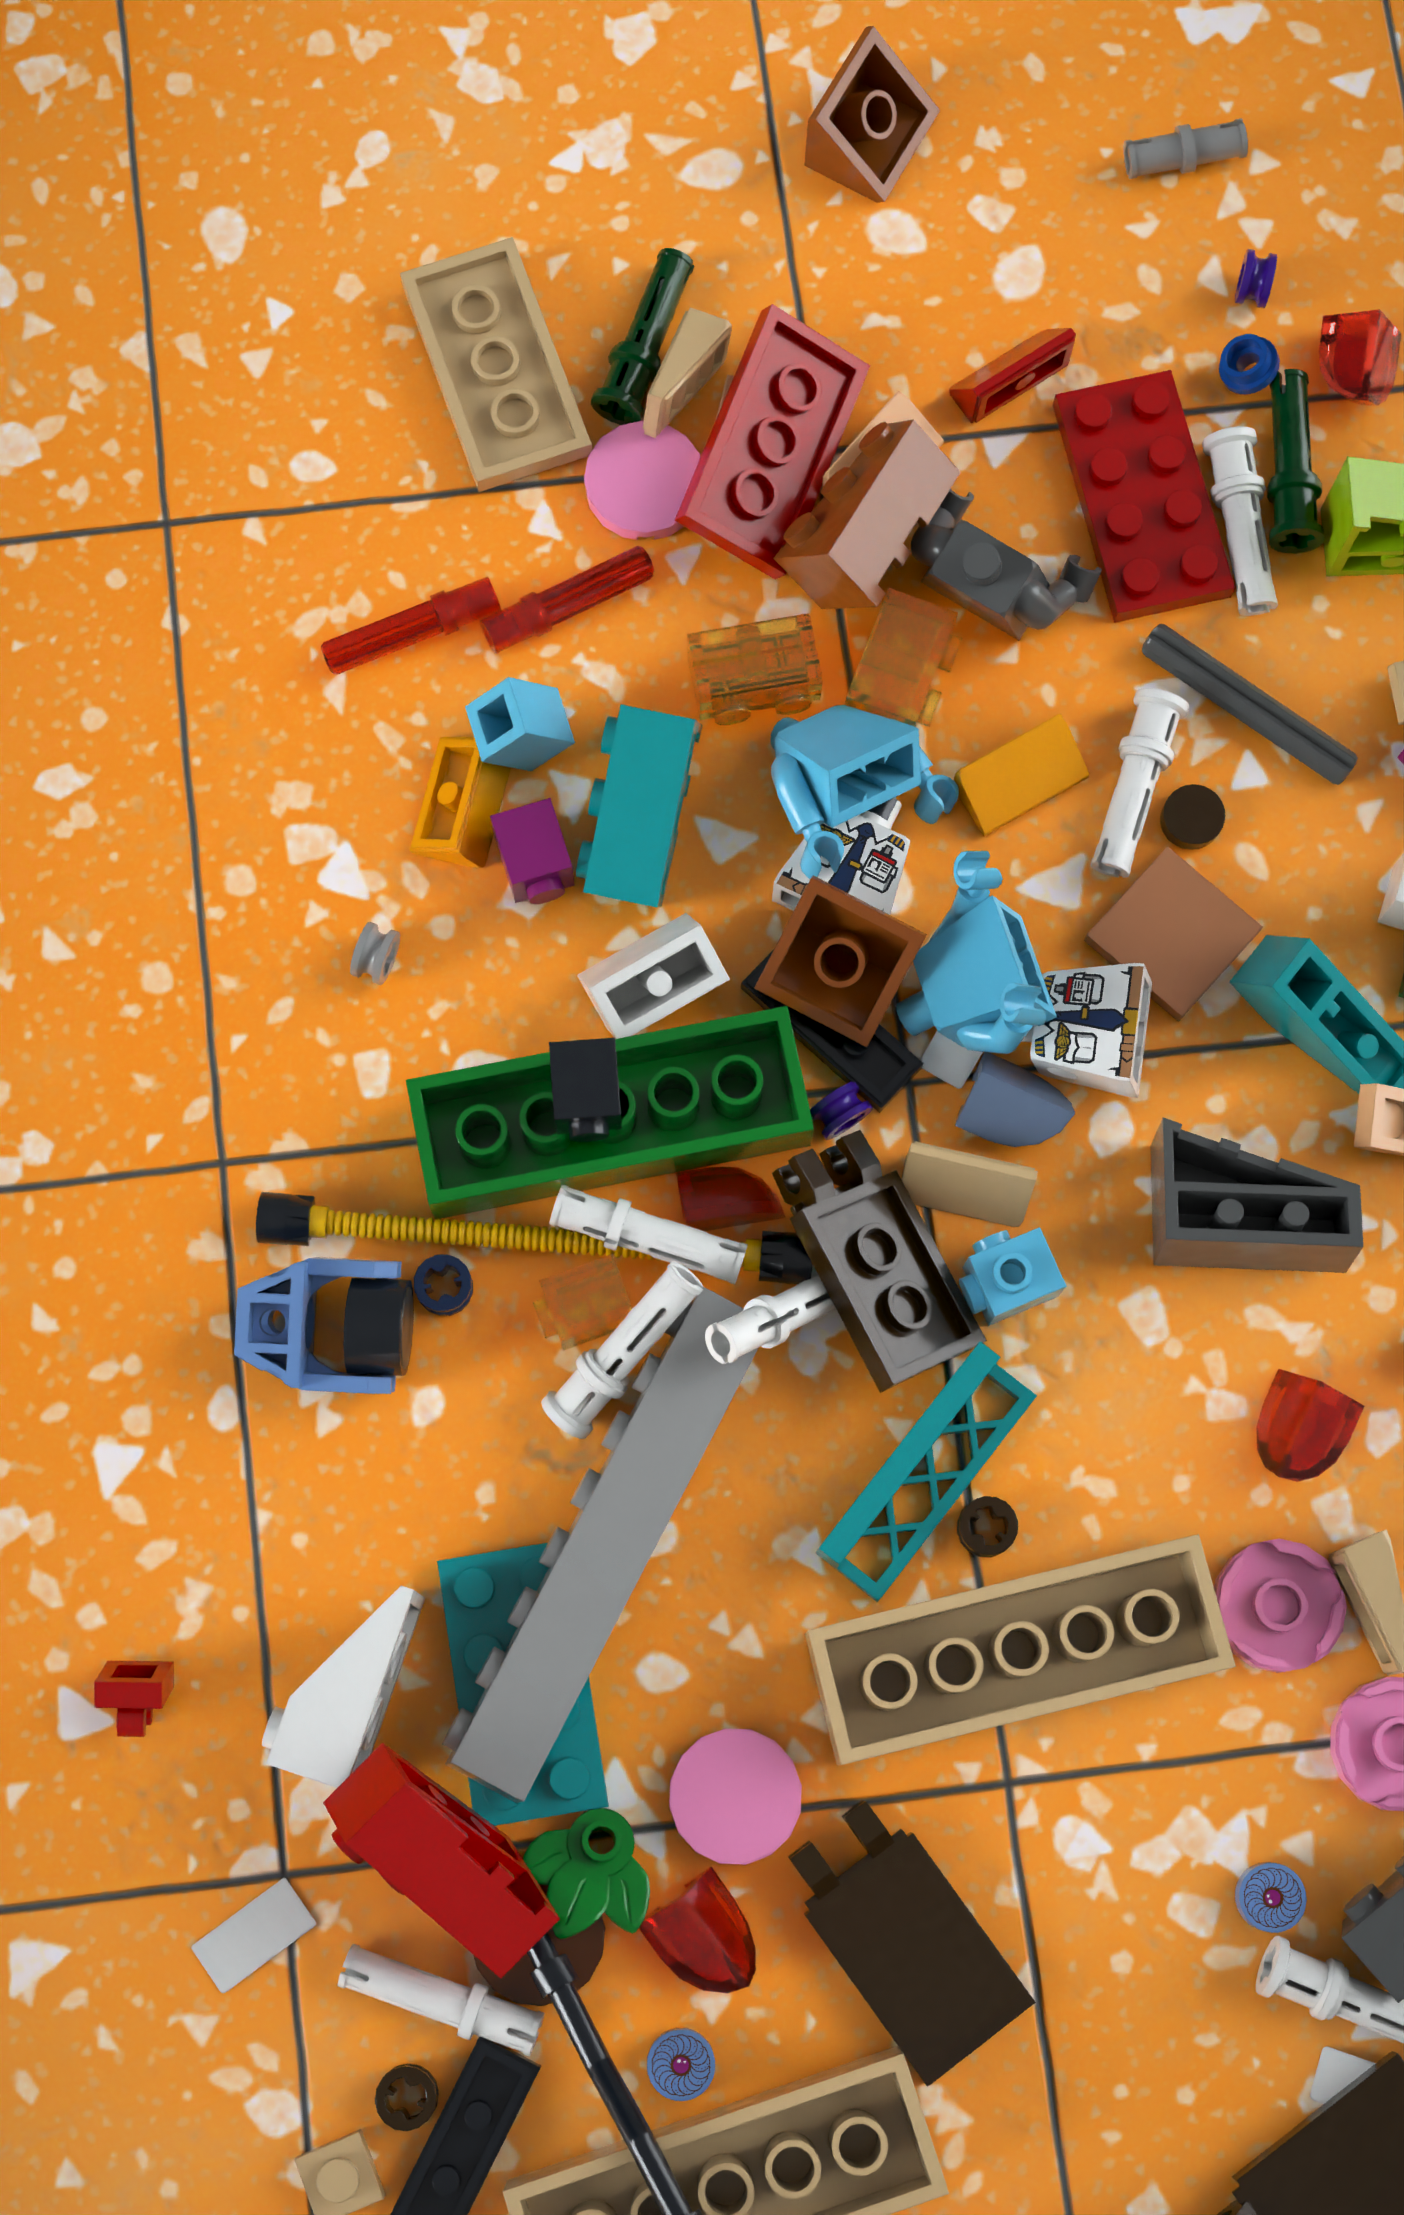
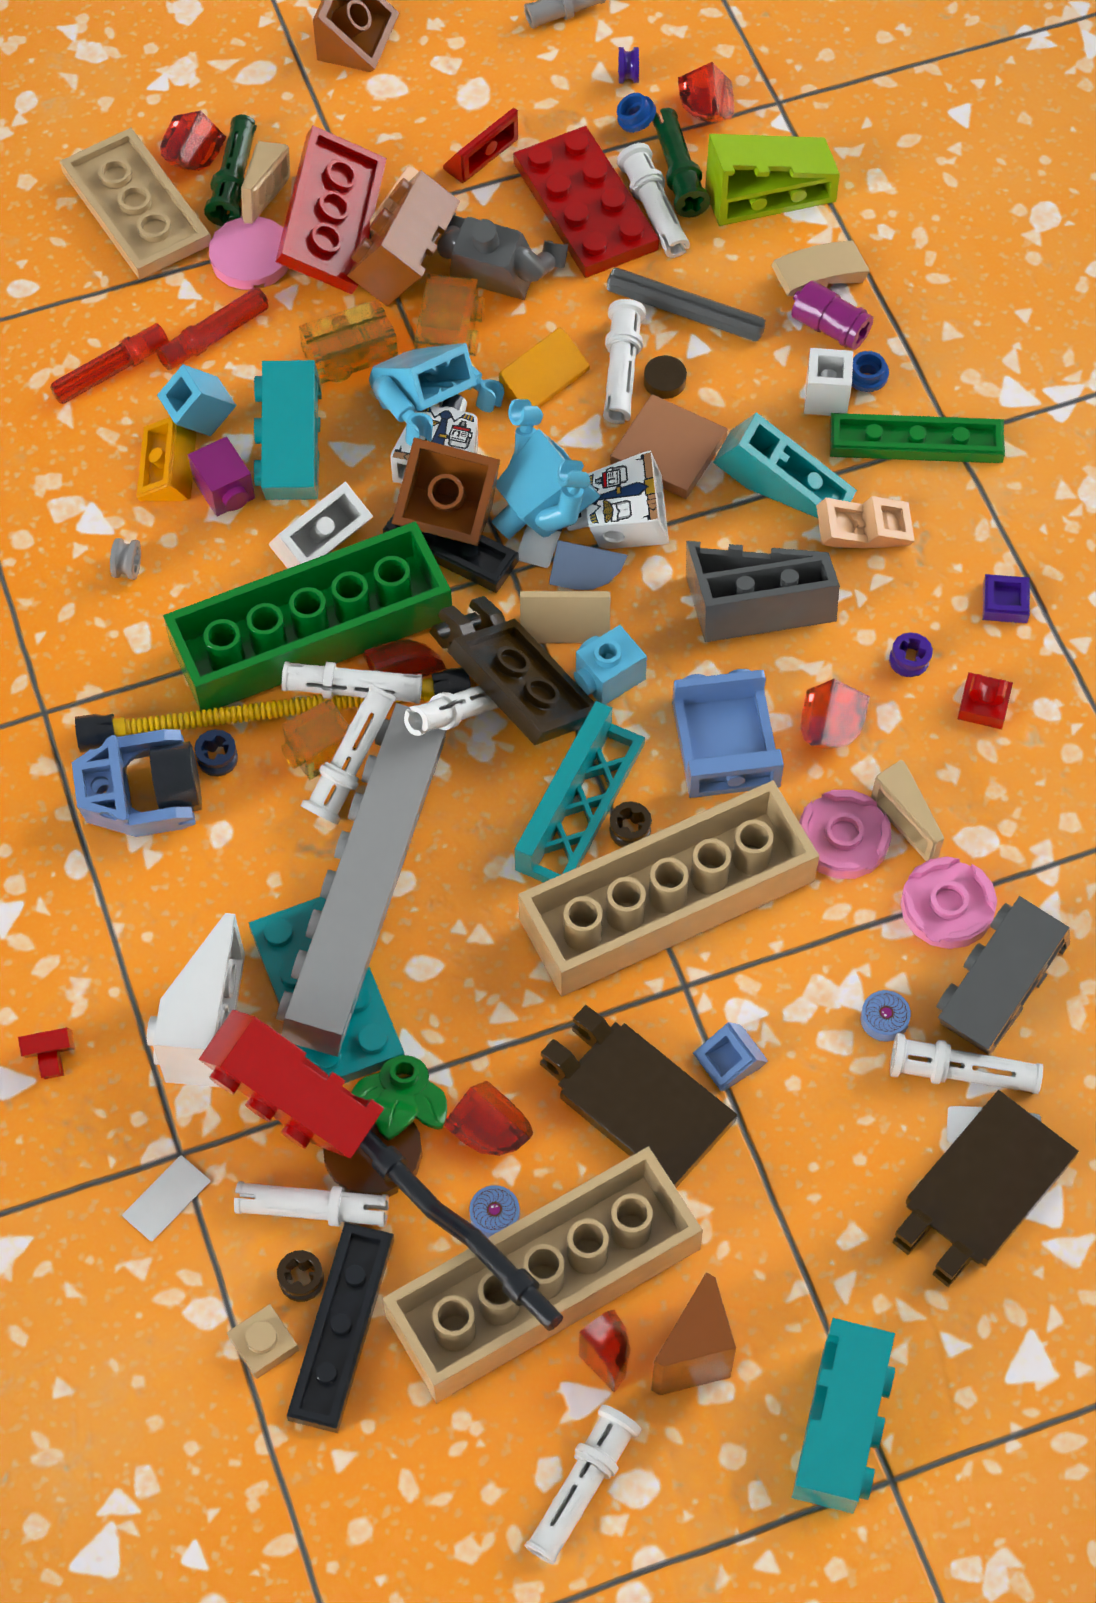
camera: 10 degrees left, 15 degrees down
black brick [549,1037,622,1142] -> none
bright pink tile [669,1728,802,1865] -> none
dark purple bush [810,1081,873,1140] -> none
none -> clear red brick [160,110,226,171]
none -> medium blue panel [672,669,784,798]
none -> medium blue slope [693,1022,768,1091]

